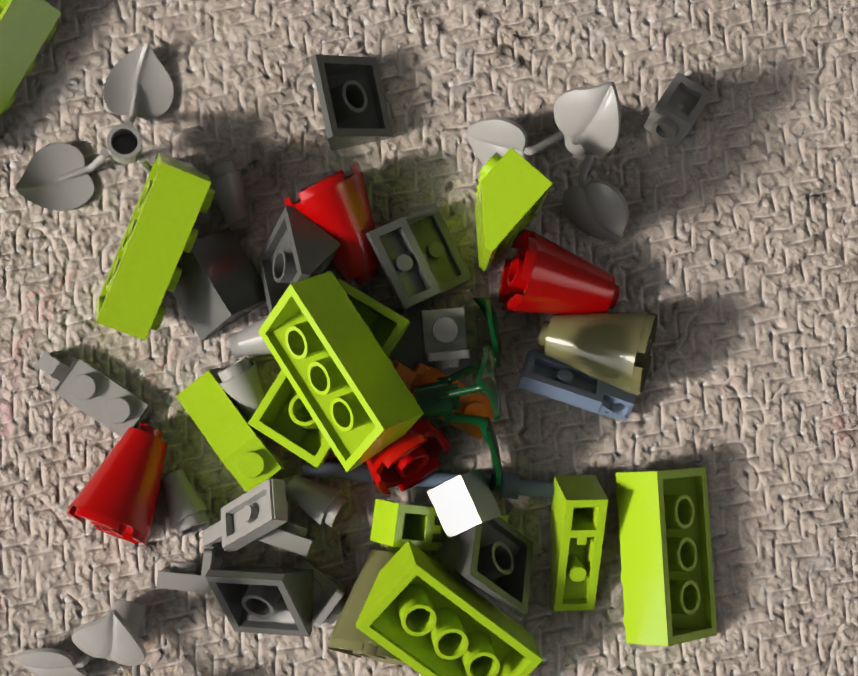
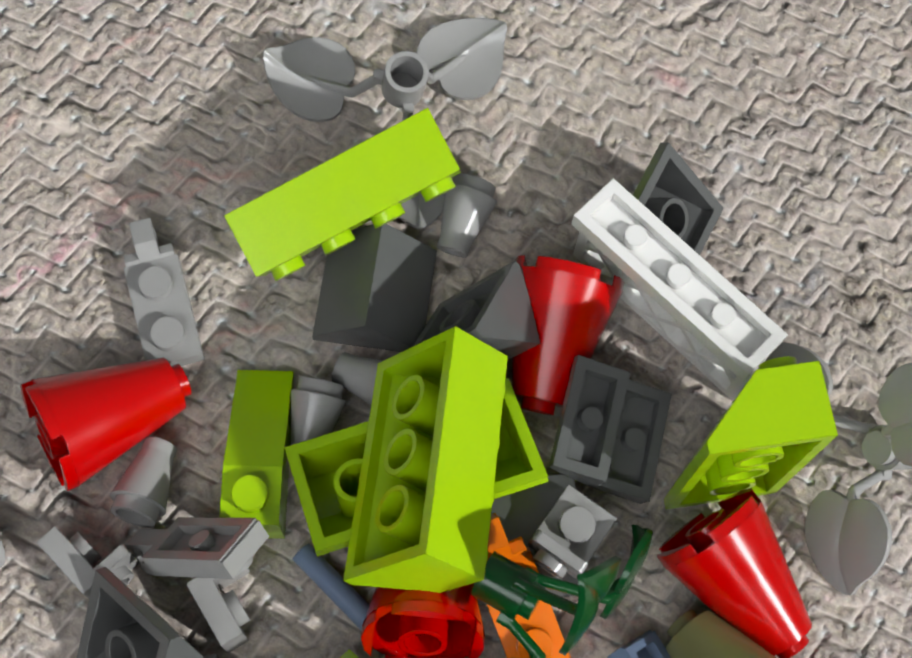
camera: 40 degrees right, 15 degrees down
light grey cone [285,474,350,528] -> none
none -> white fence [571,178,788,401]

